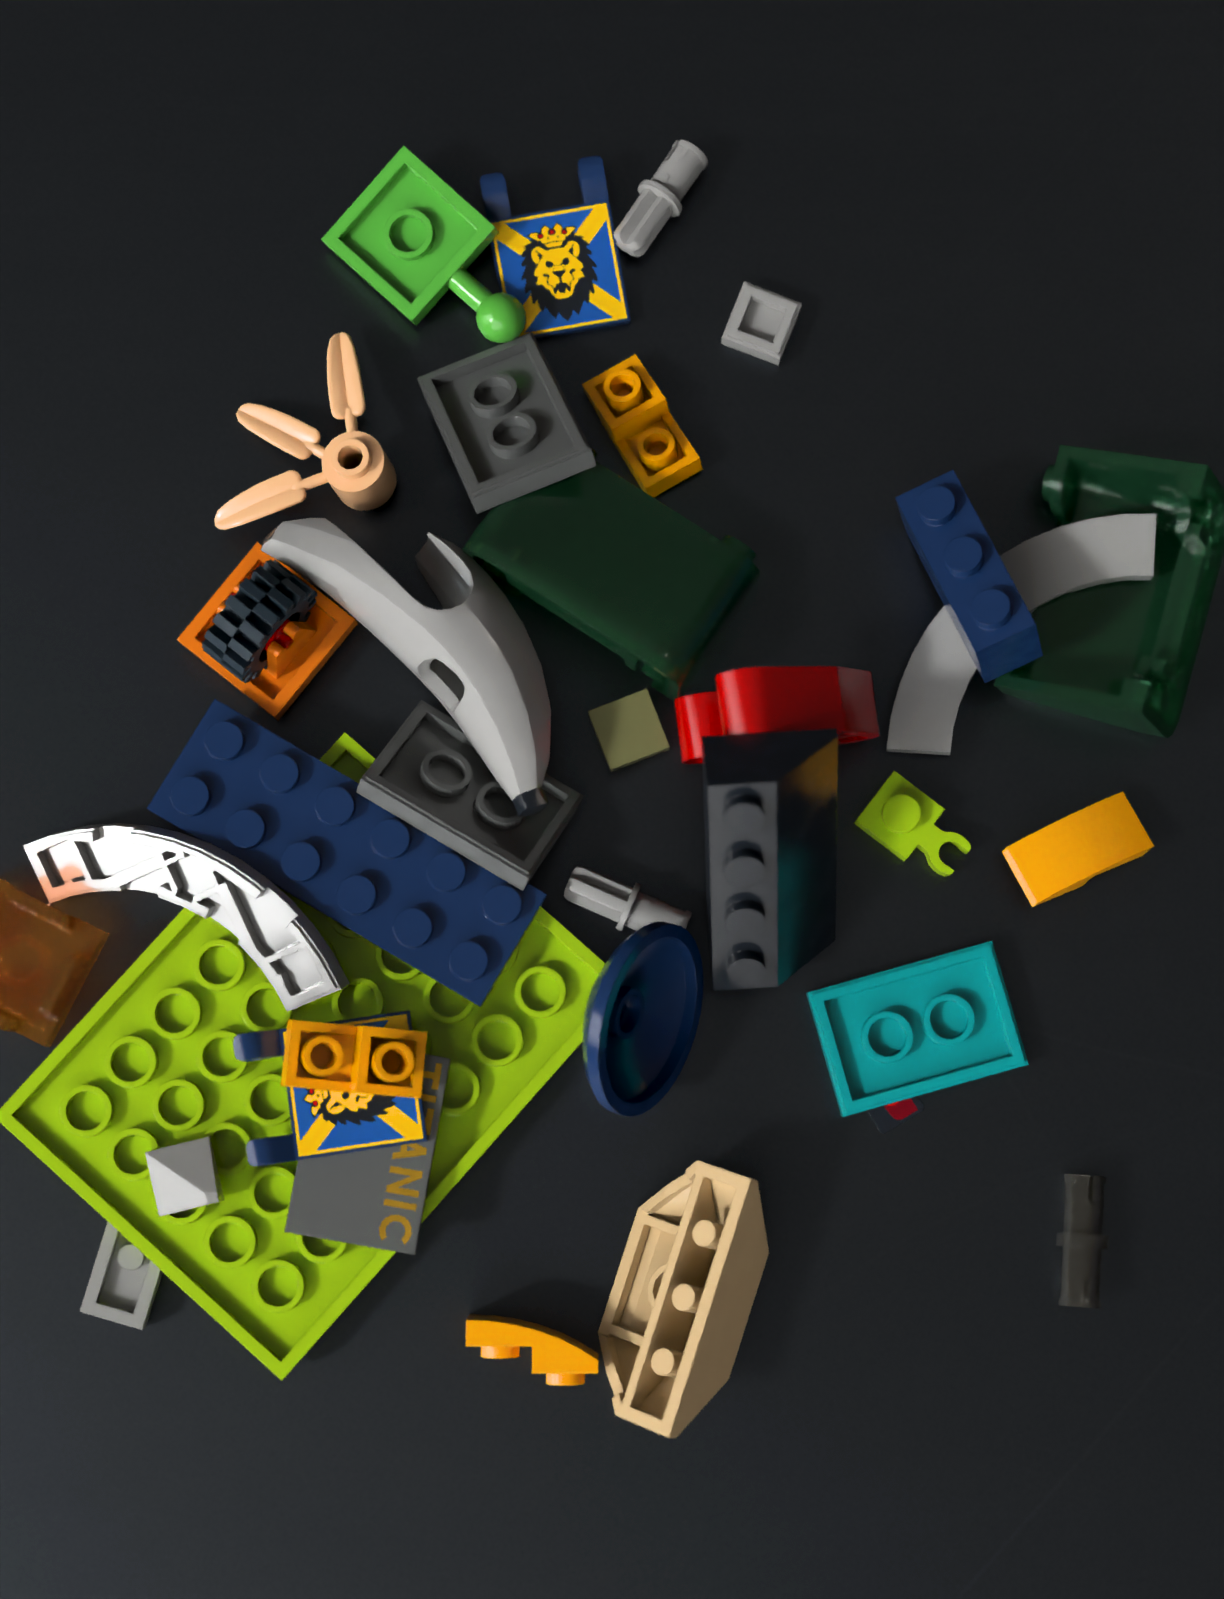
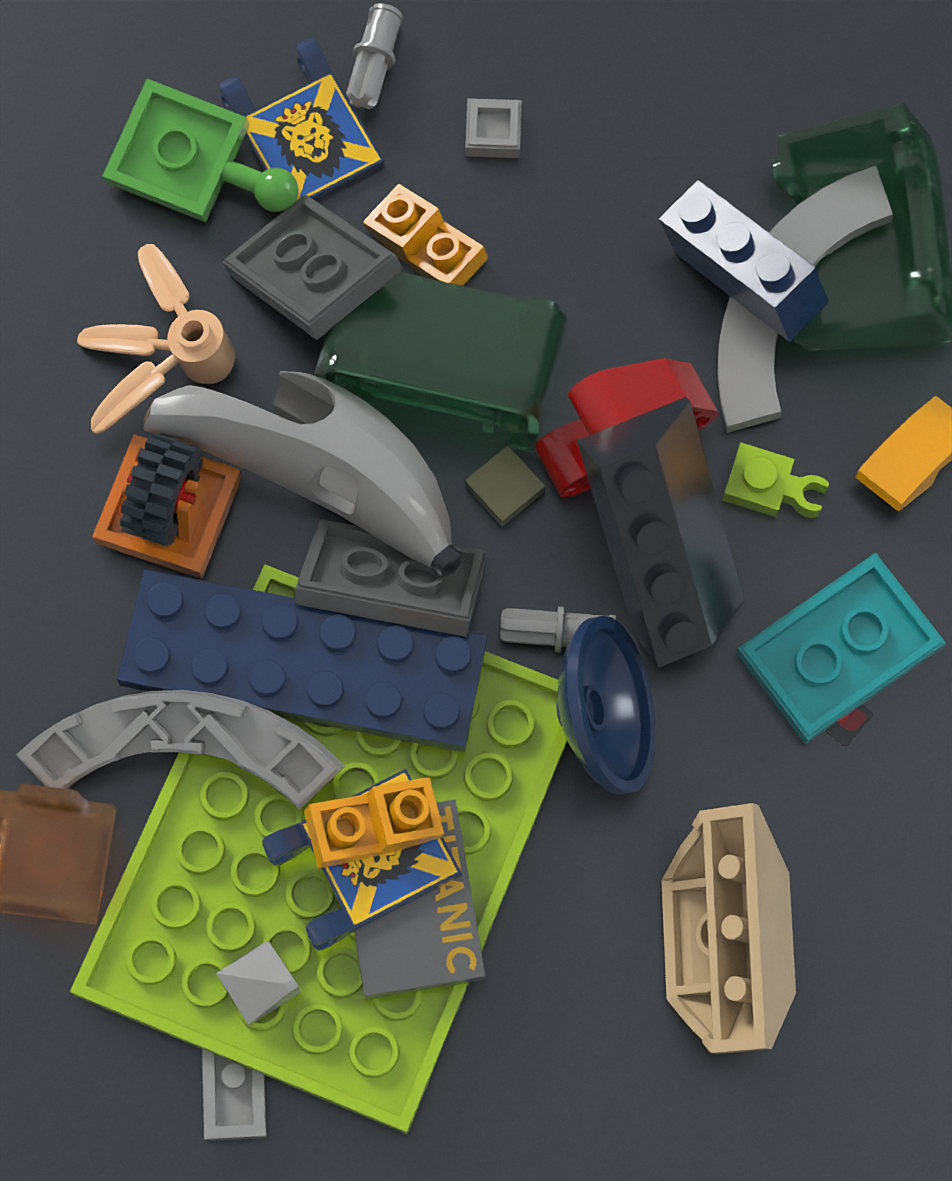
camera: 20 degrees left, 10 degrees down
light orange slope [466,1314,598,1386] -> none

